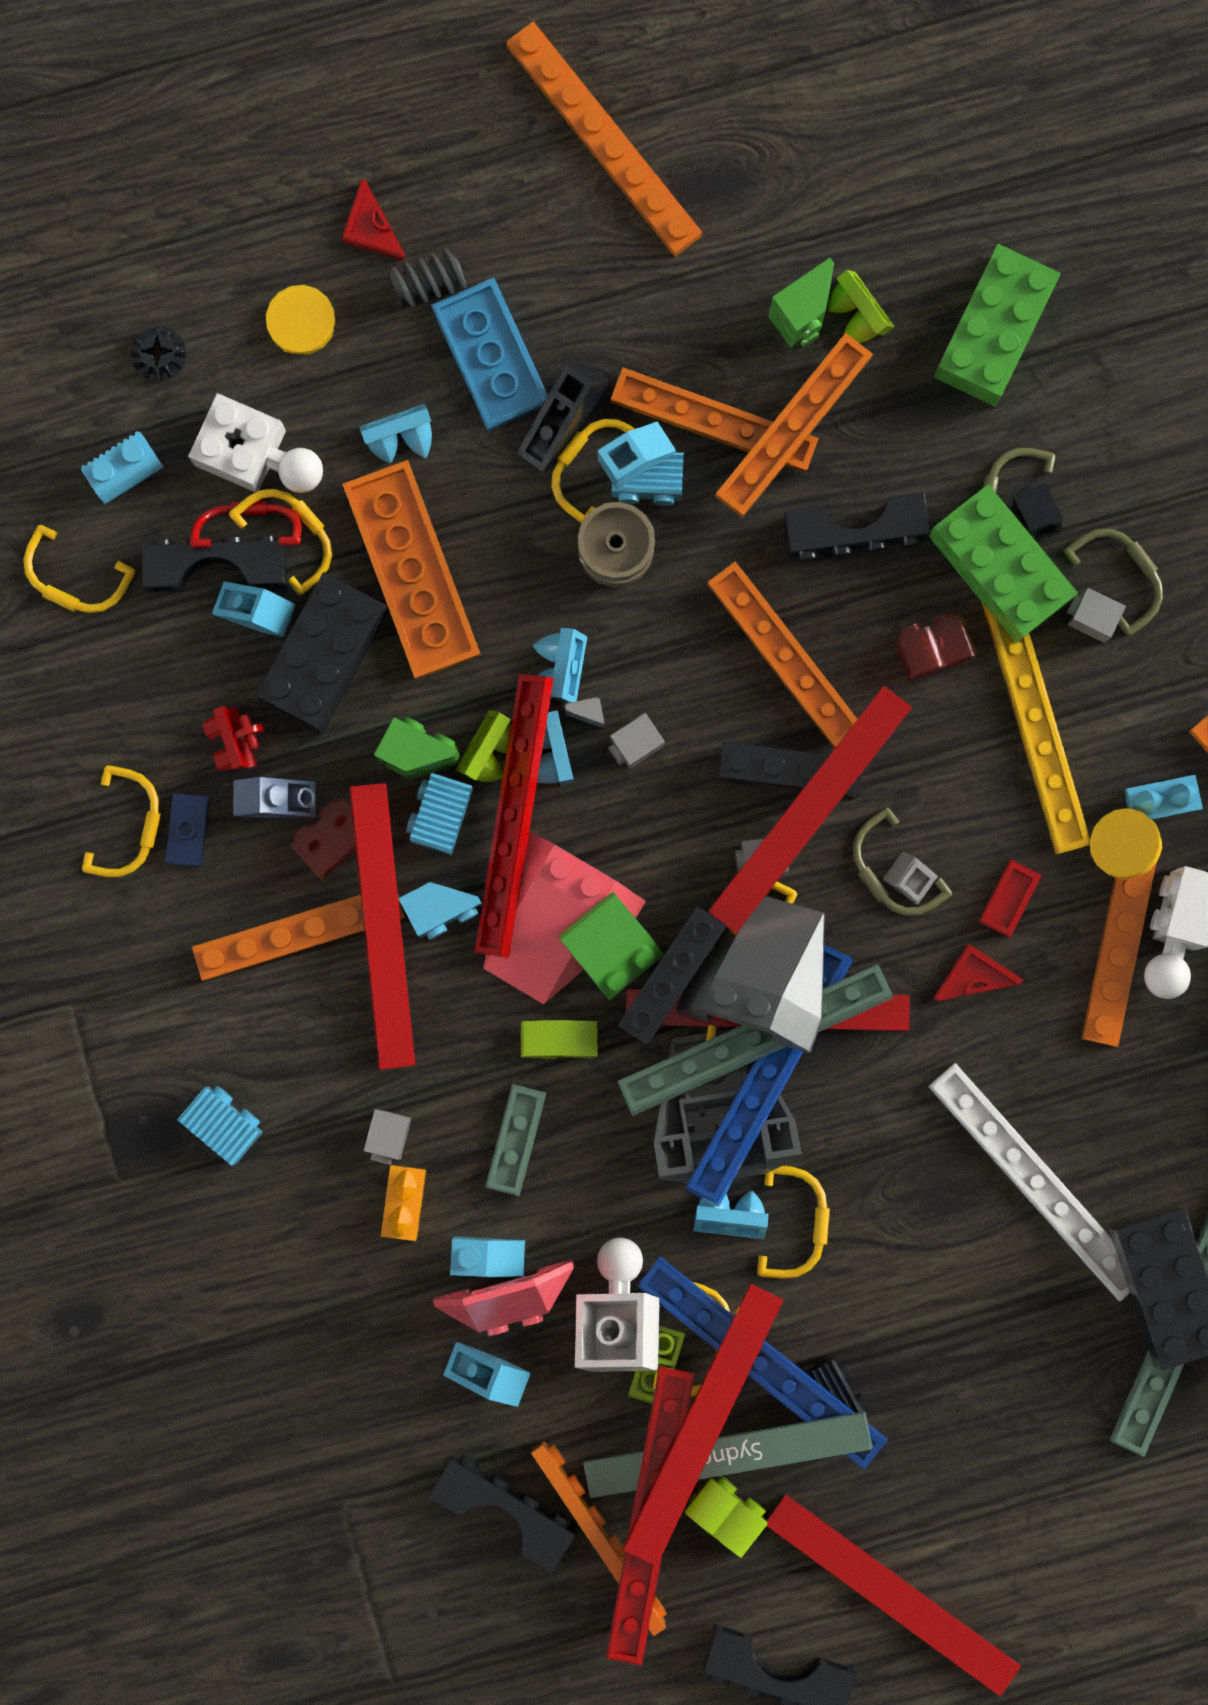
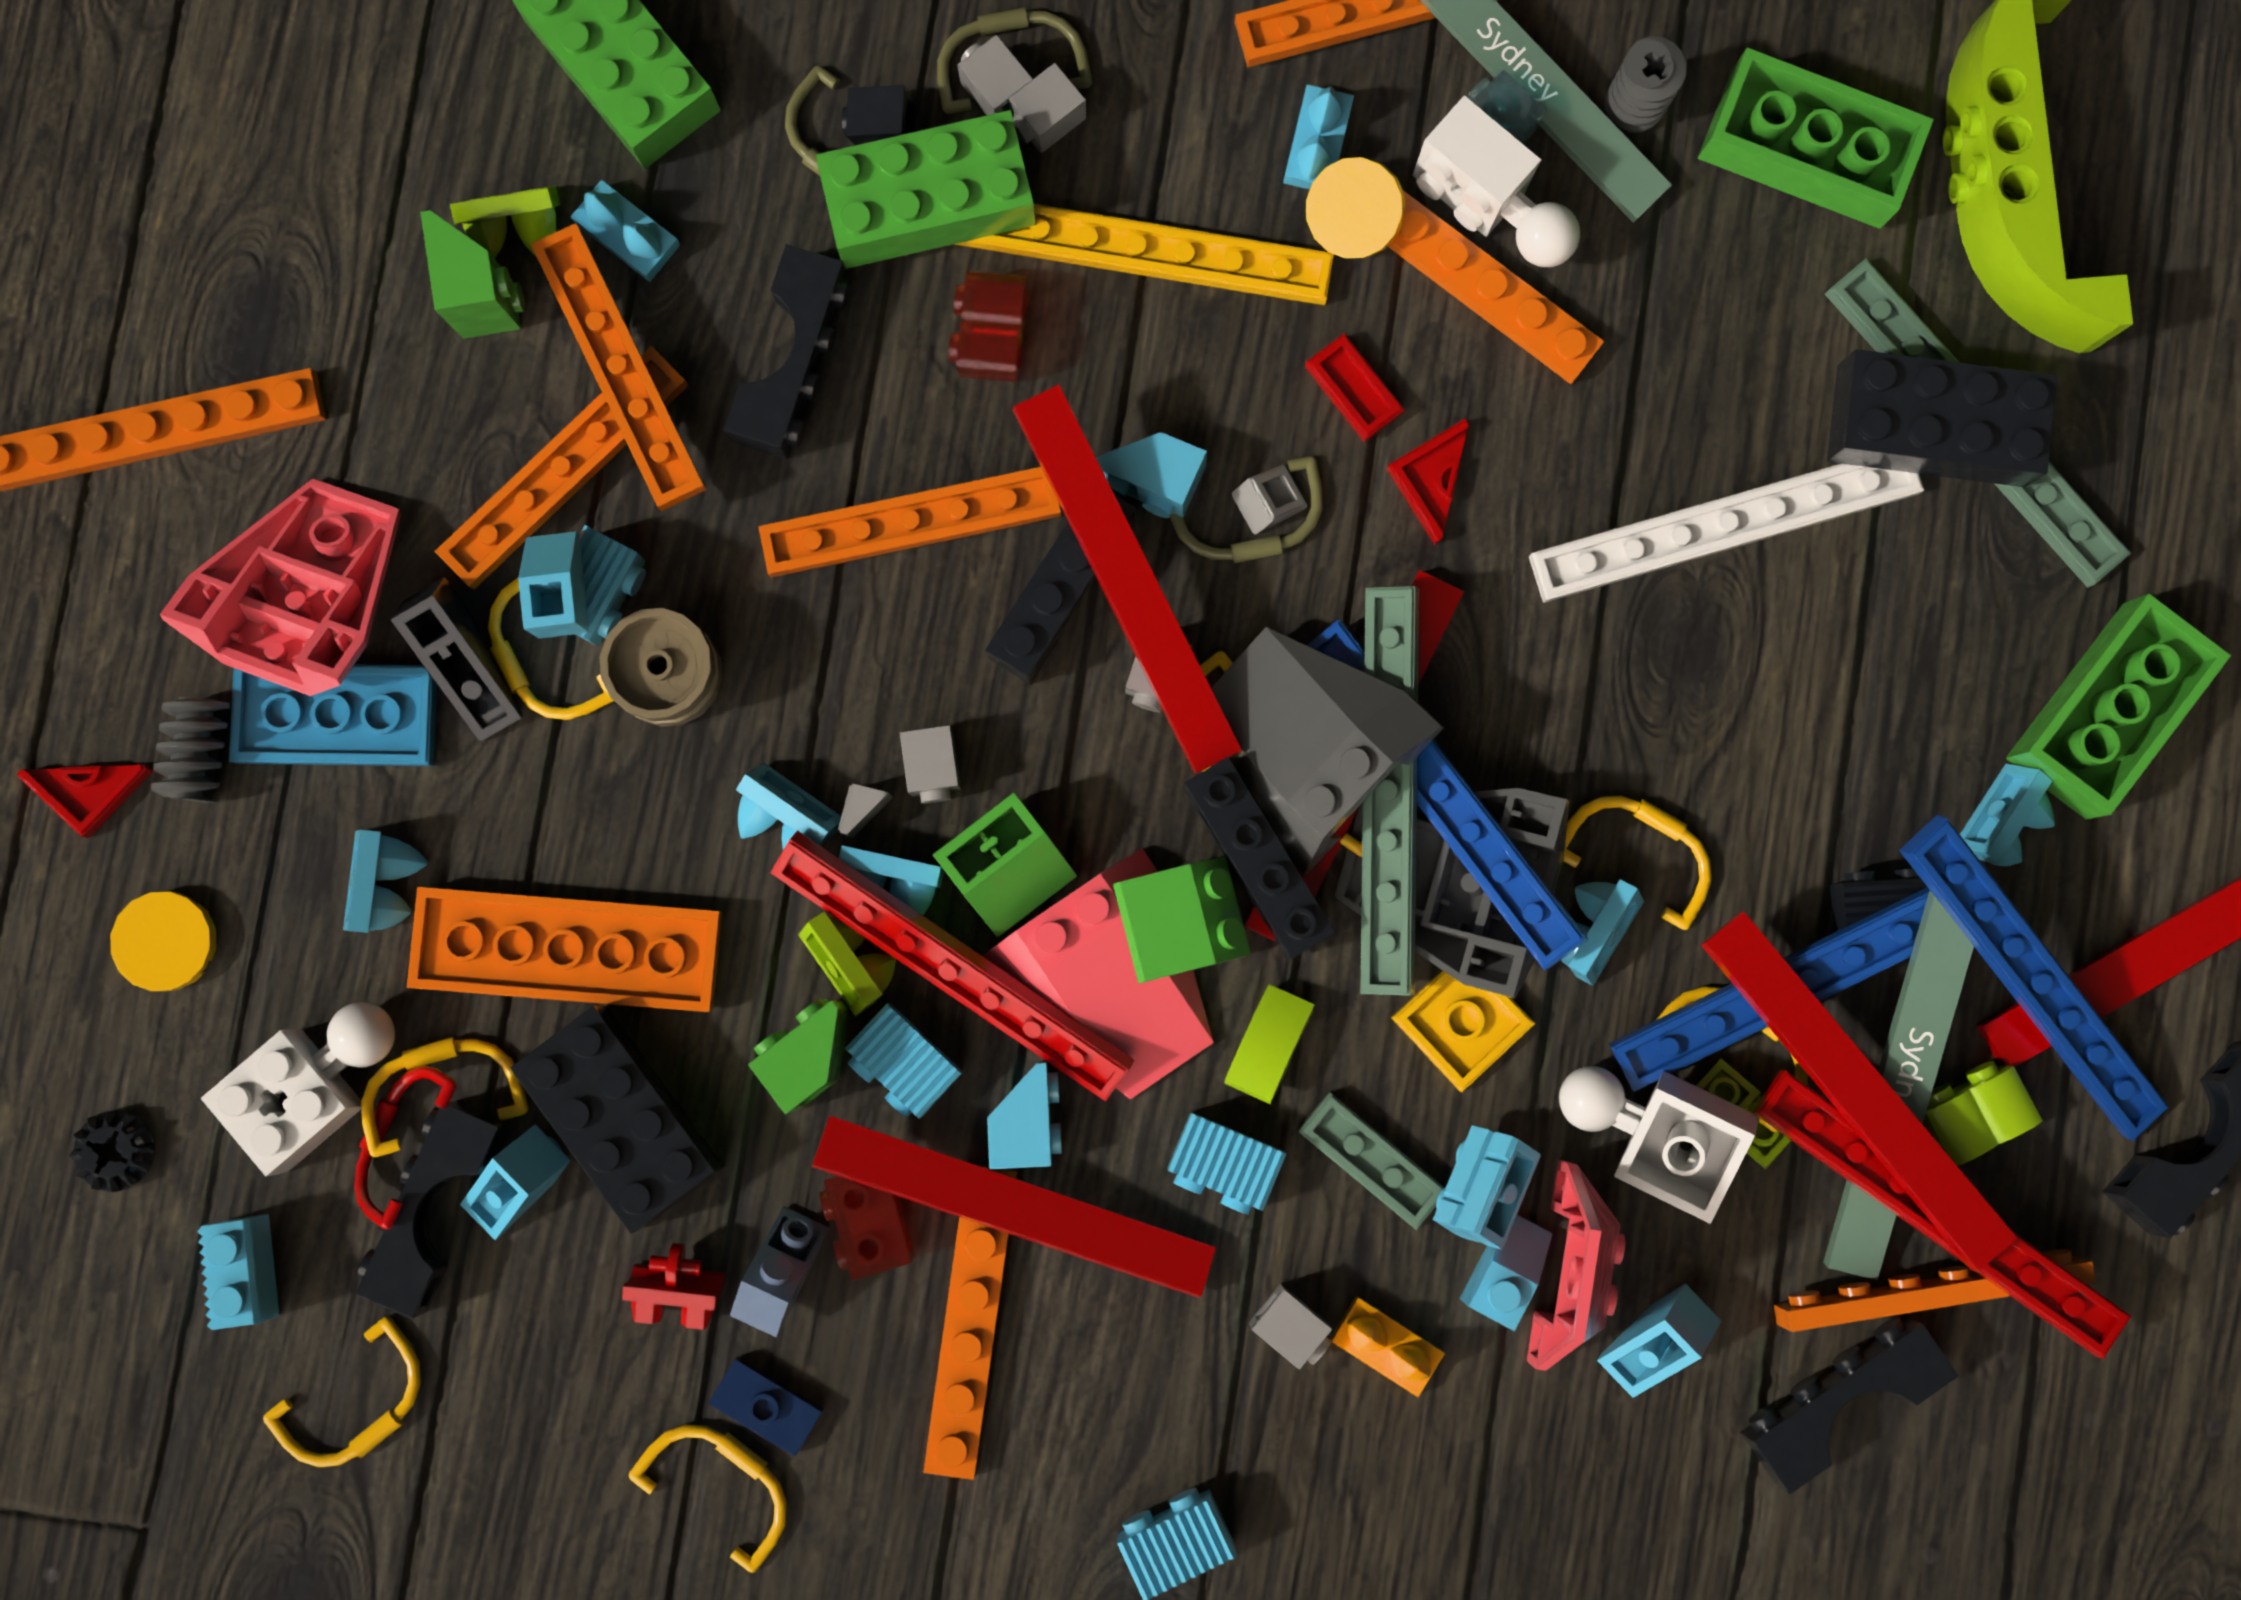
camera: 65 degrees left, 0 degrees up
none -> coral wedge [160,478,401,696]
none -> medium azure tile [571,180,680,282]
none -> bright green slope [933,793,1077,938]
none -> light grey brick [957,35,1033,115]
none -> medium azure slope [1096,432,1207,518]
none -> medium azure brick [1167,1112,1286,1215]
none -> yellow tile [1391,970,1535,1092]
none -> medium azure brick [1433,1125,1541,1250]
none -> blue tile [1899,815,2169,1141]
none -> medium azure tile [1960,763,2055,866]
none -> bright green brick [2006,593,2231,820]

